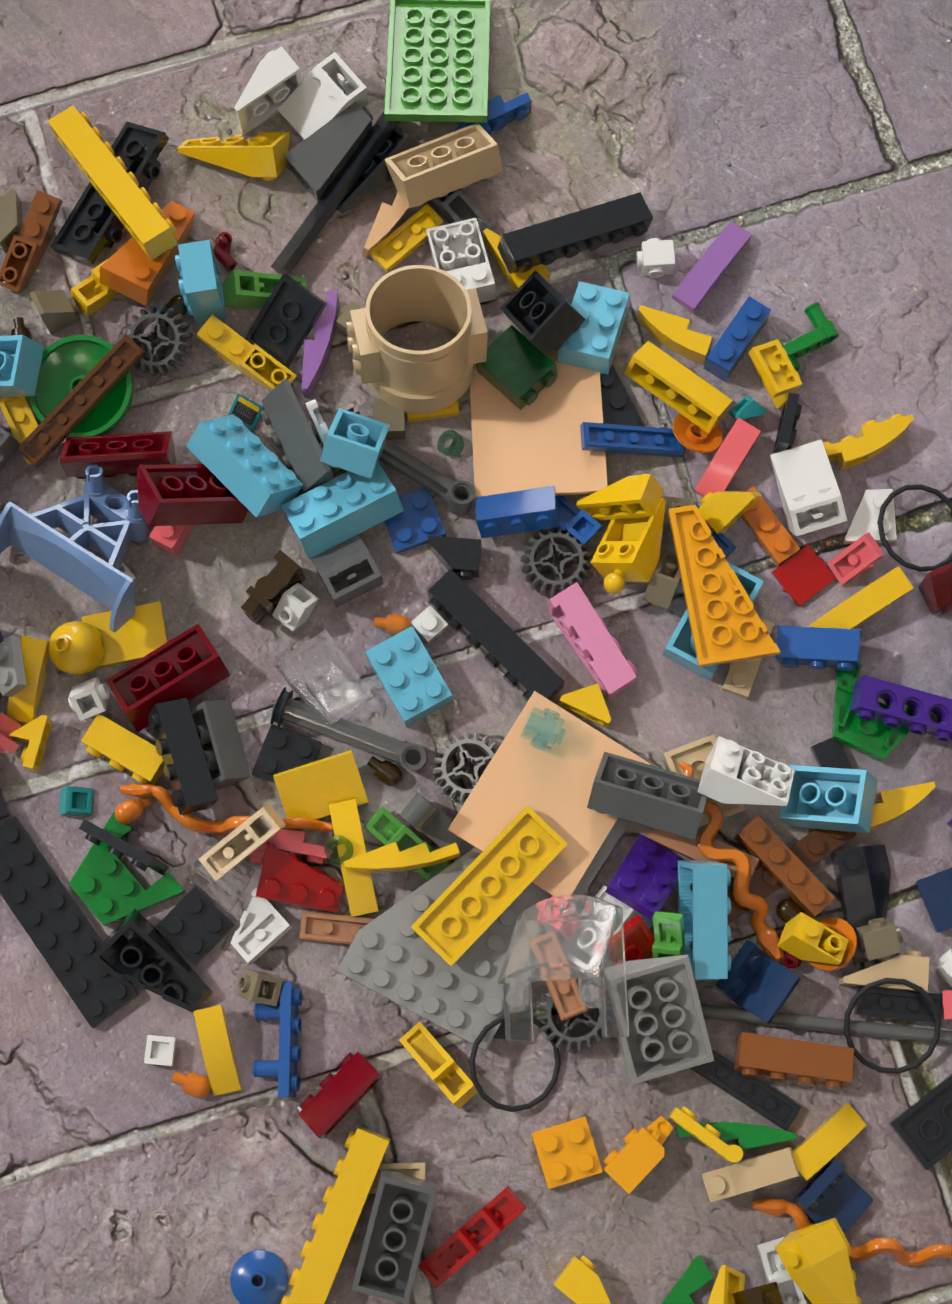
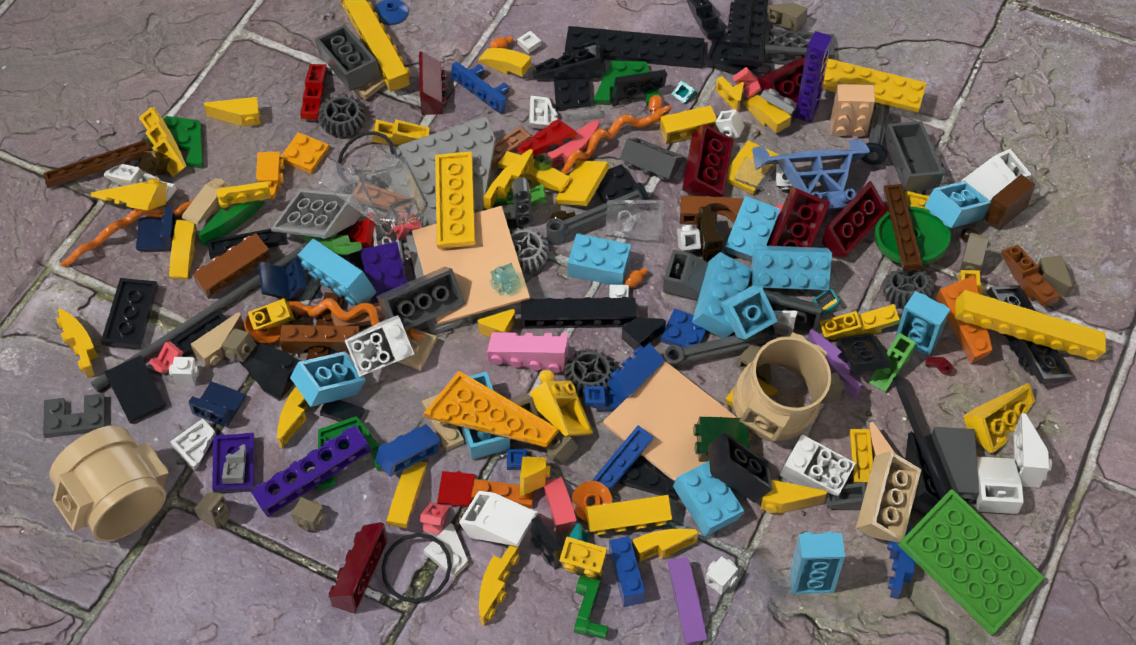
camera: 130 degrees right, 20 degrees down
yellow cylinder [48,621,104,676] -> none
black brick [148,698,218,815] -> none
tan slope [198,804,287,881] -> none
dark tan brick [238,968,283,1006] -> none
clear green piece [437,430,465,457] -> none
black brick [497,192,653,274] -> none
yellow slope [576,474,664,521] -> none
black piece [844,978,941,1074] -> none
none -> dark grey gear [318,94,366,138]
none -> dark orange arch [679,195,744,225]
none -> medium azure brick [724,196,780,262]
none -> clear piece [734,157,775,191]
none -> medium azure brick [790,531,845,594]

